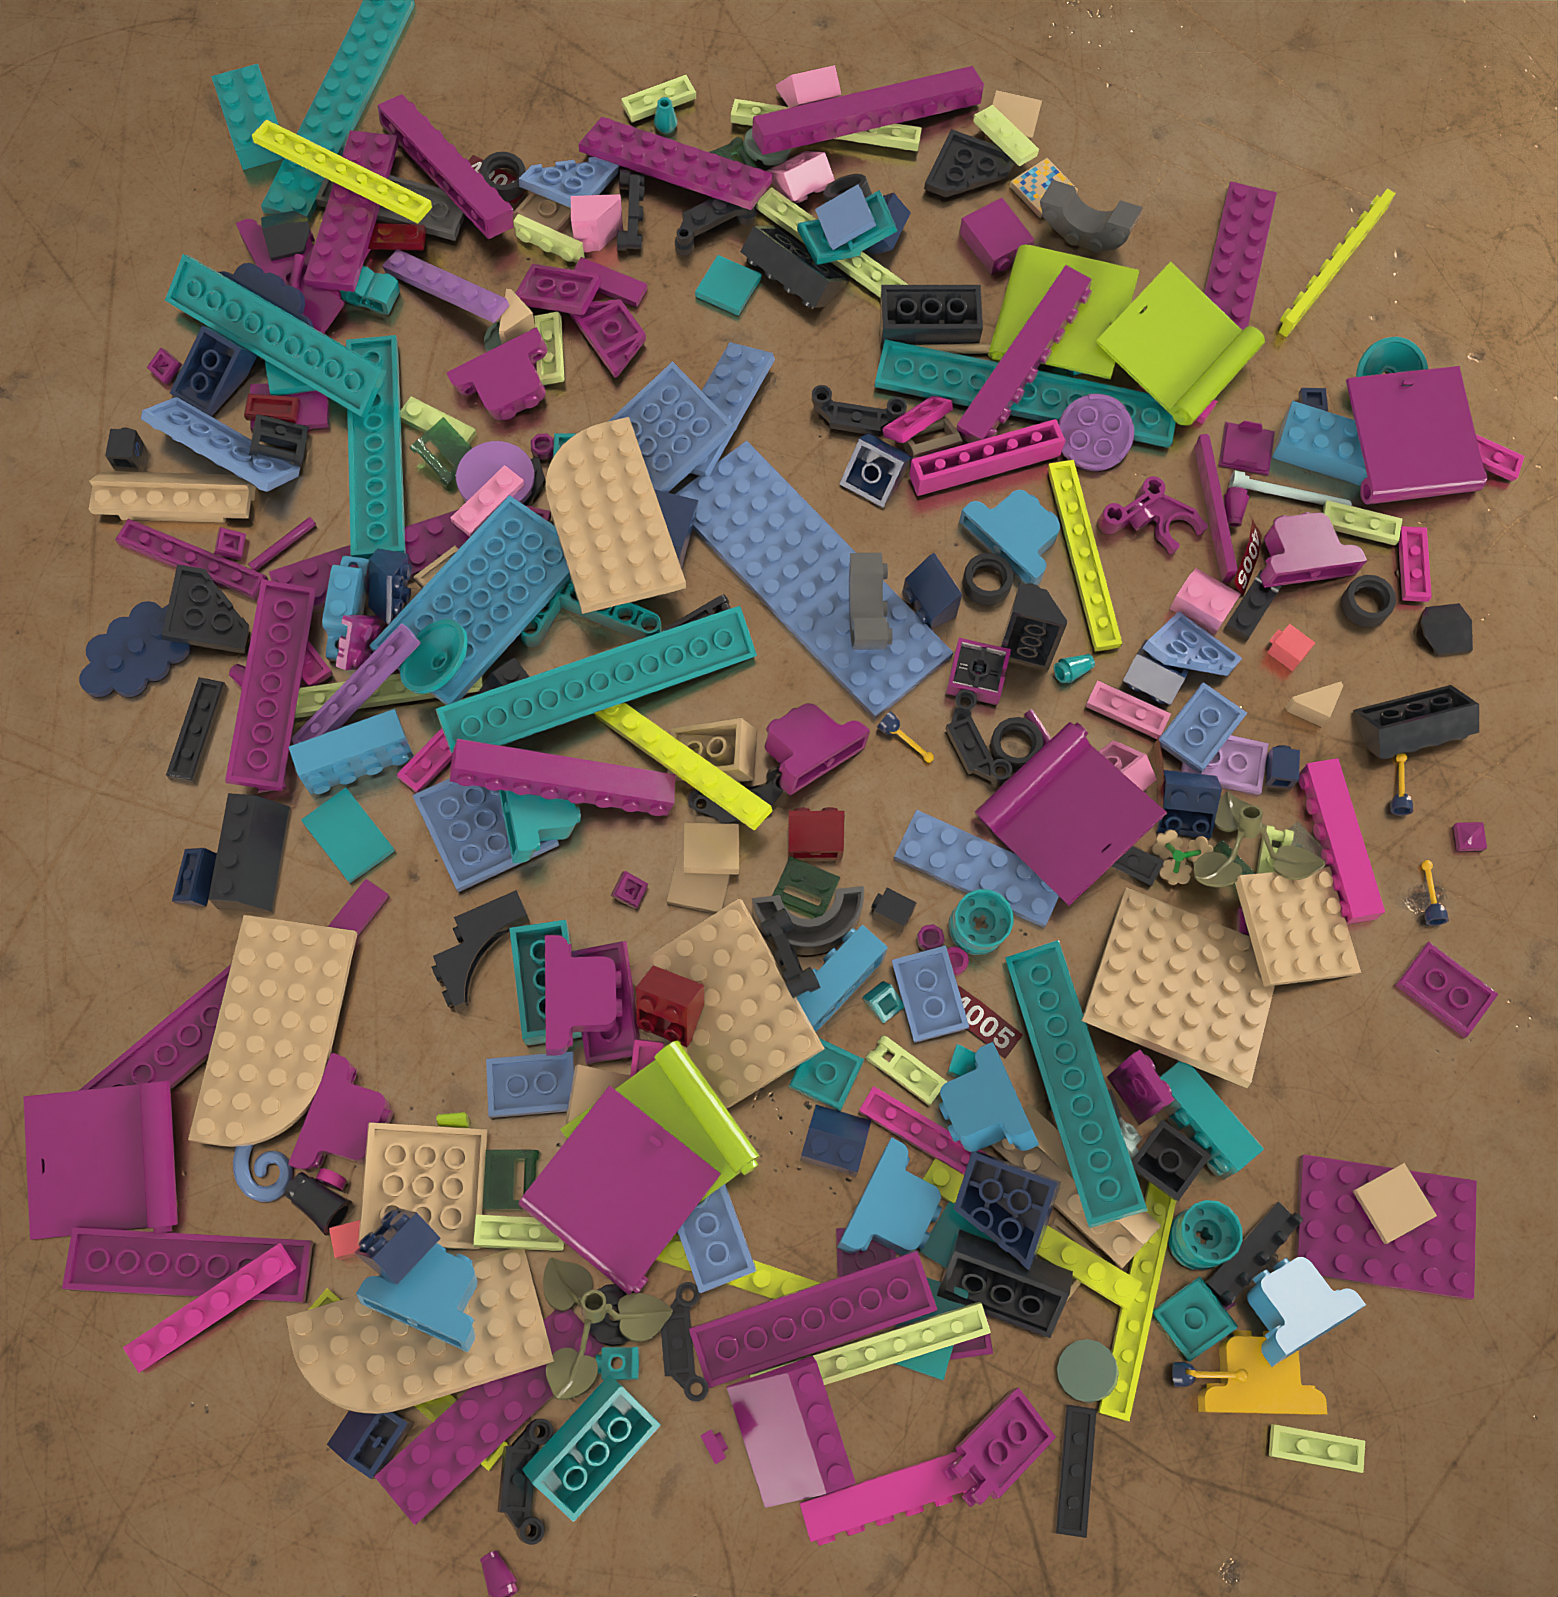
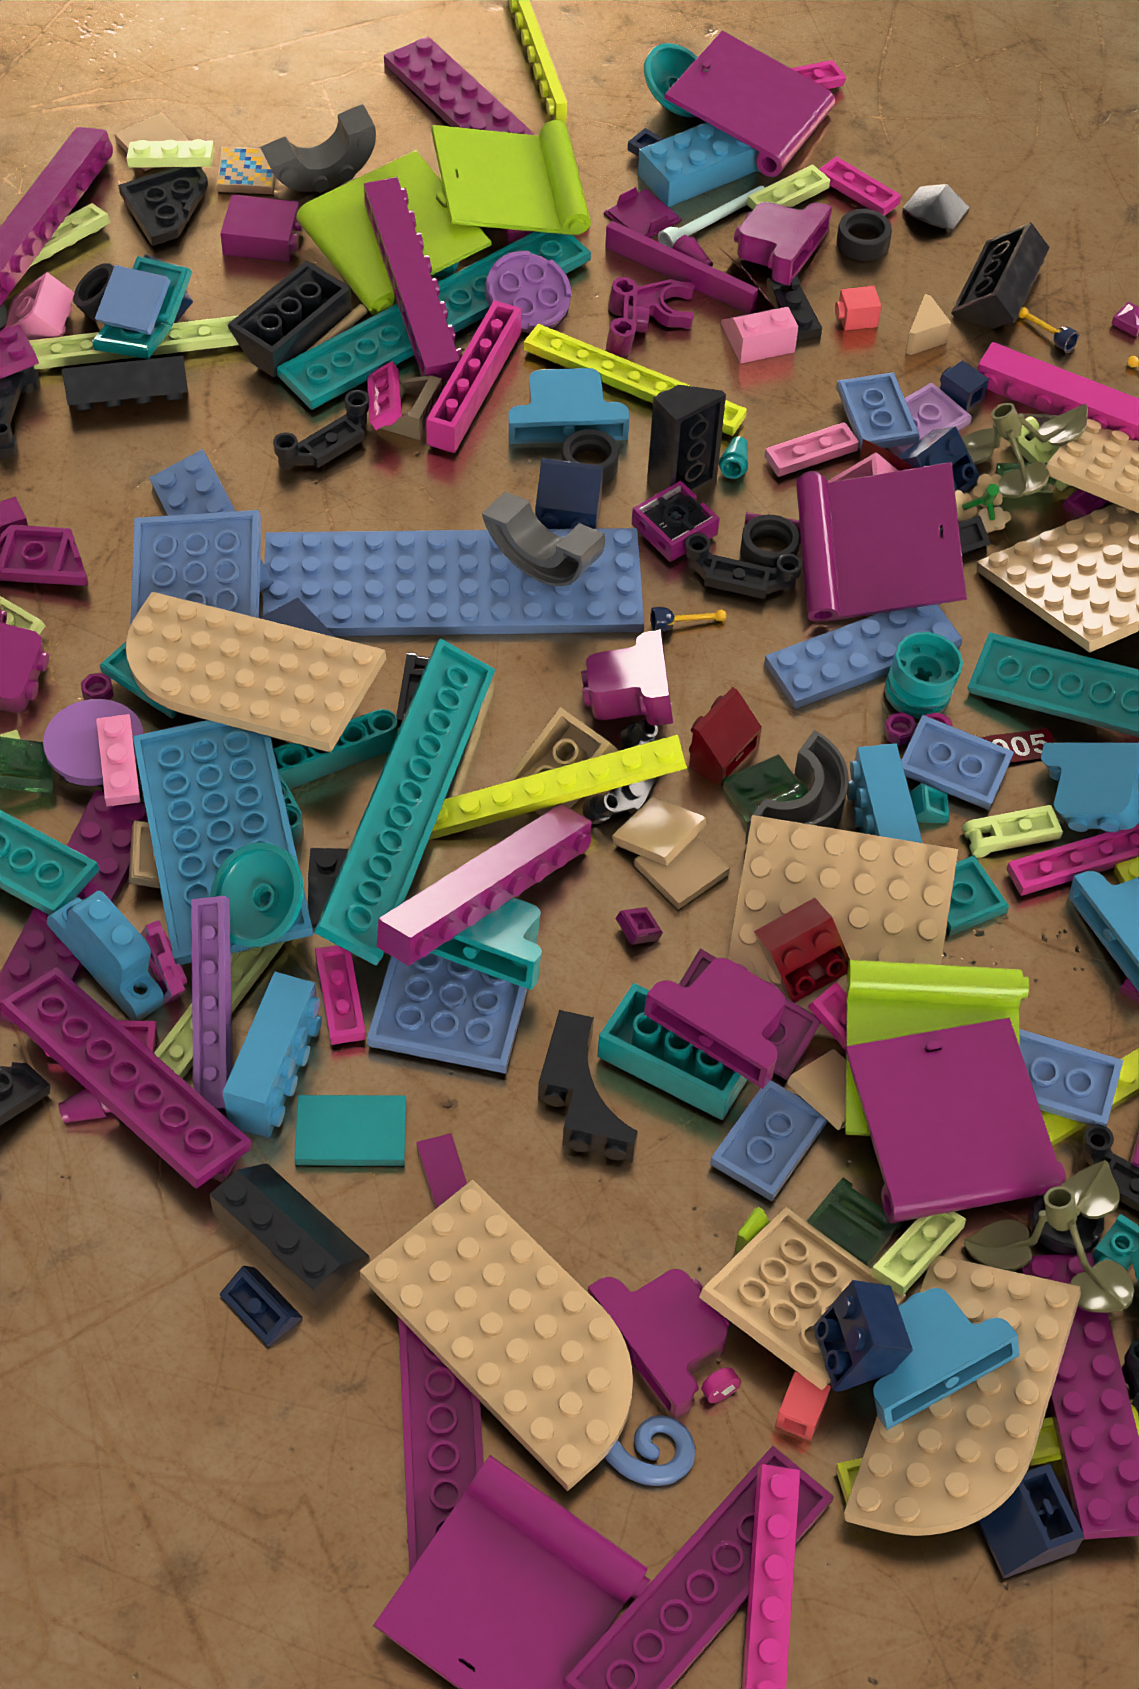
camera: 50 degrees left, 15 degrees down
black tile [166,677,227,784] -> none
black plant [284,1172,353,1236] -> none
dark blue slope [368,548,412,624] -> none
teal tile [695,255,761,316] -> none
black plate [760,908,821,999] -> none
dark blue slope [800,1104,871,1177] -> none
dark blue slope [839,434,913,508] -> none
black brick [871,887,917,933] -> none
teal slope [947,1044,976,1078] -> none
slope [1123,639,1190,705] -> none
medium blue plate [1143,612,1242,676] -> none

